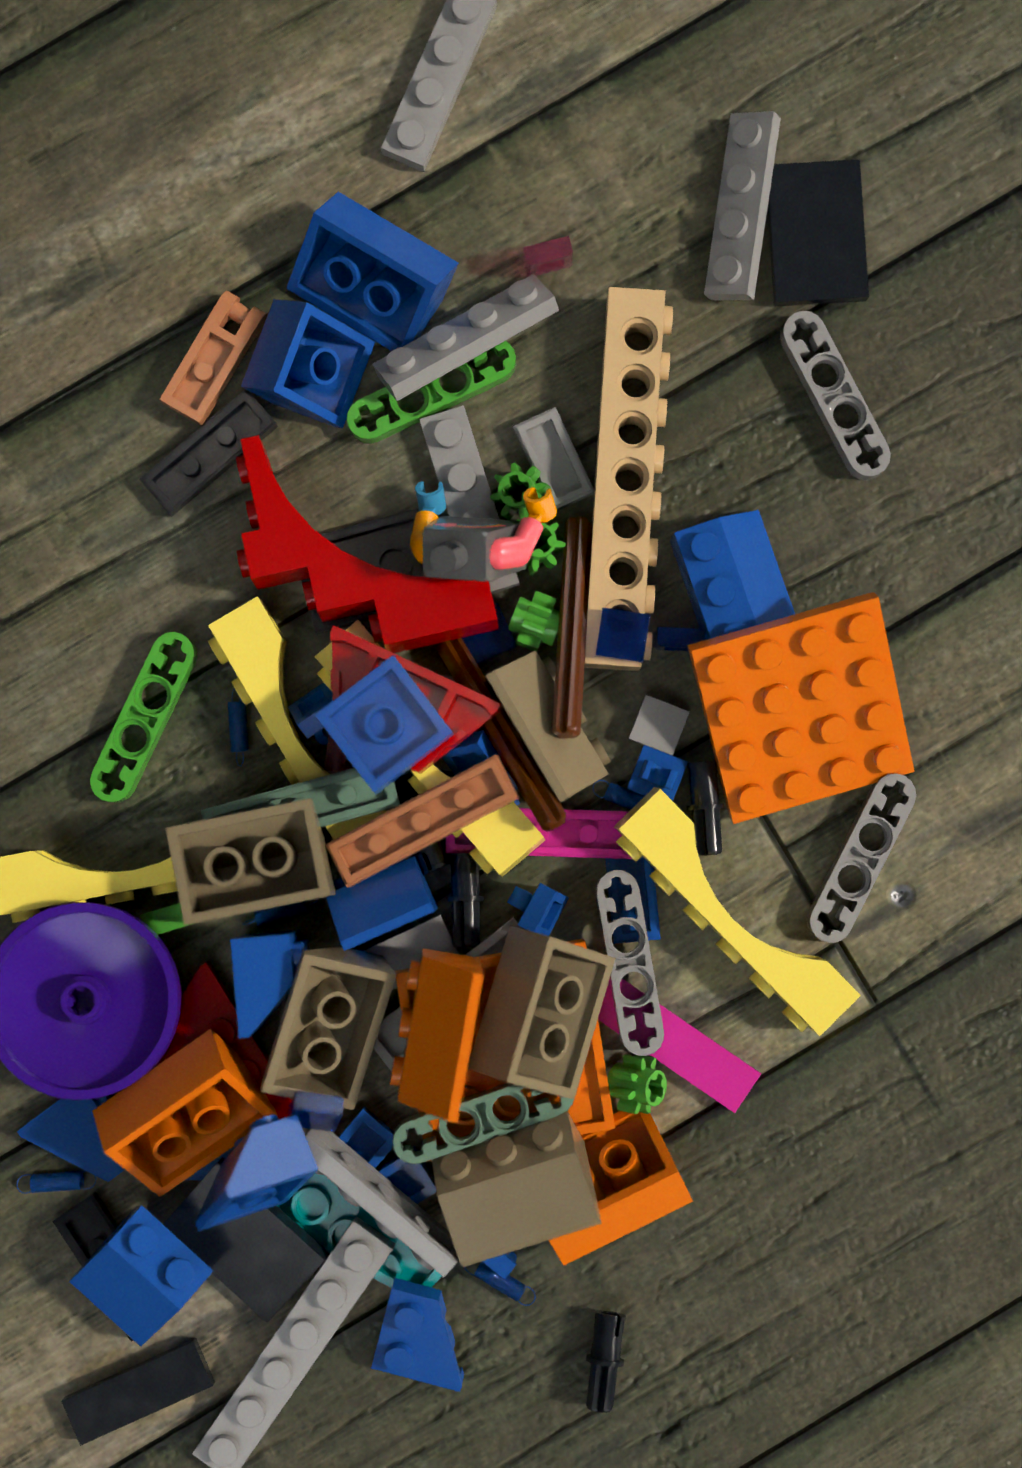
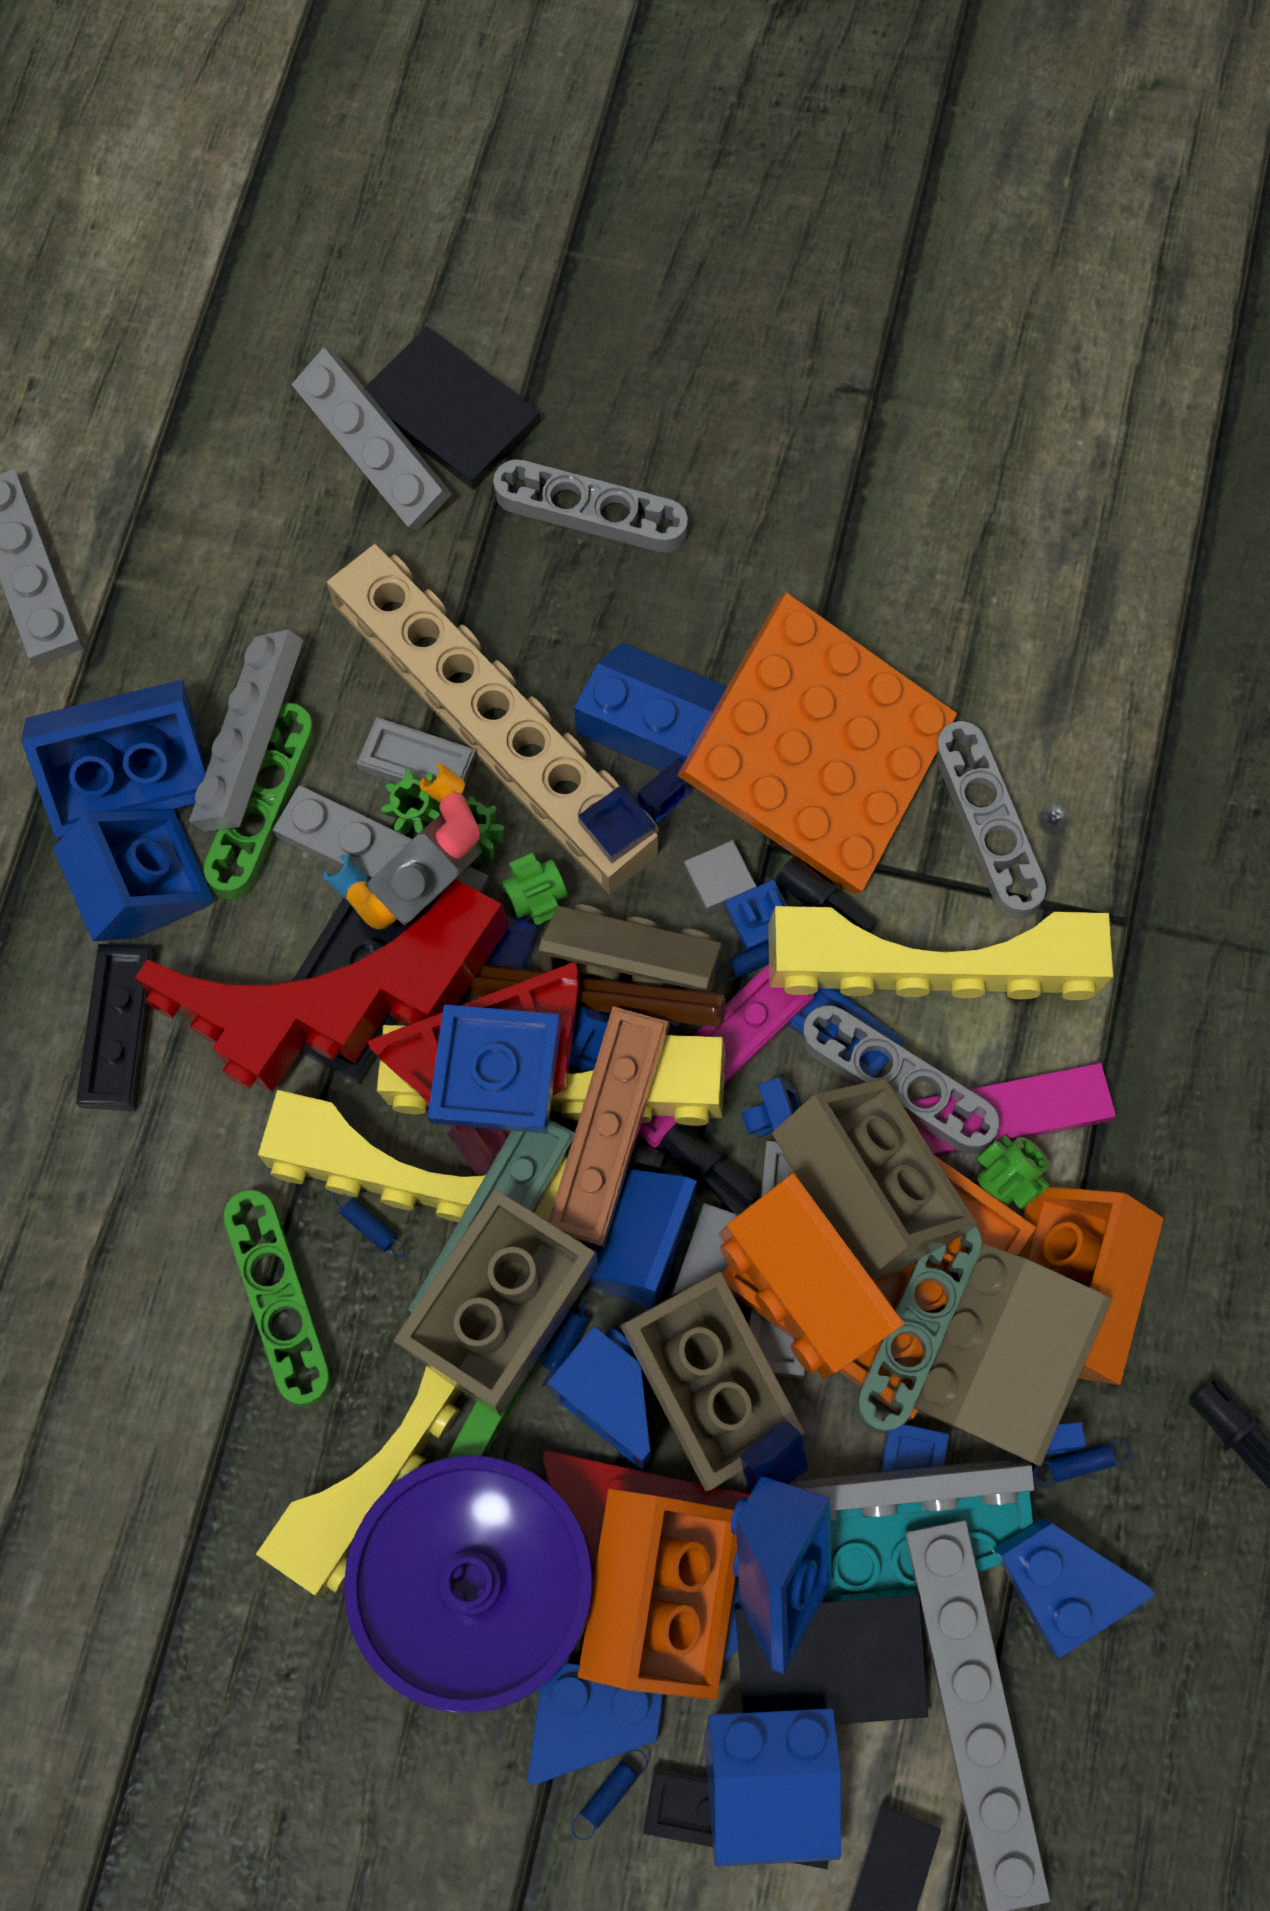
camera: 45 degrees left, 15 degrees down
nougat plate [159,290,268,426] -> none
blue tile [288,682,332,745] -> none
blue plate [339,1106,394,1168] -> none
clear pink tile [523,236,573,277] -> none
reddish brown axle [552,516,592,739] -> none

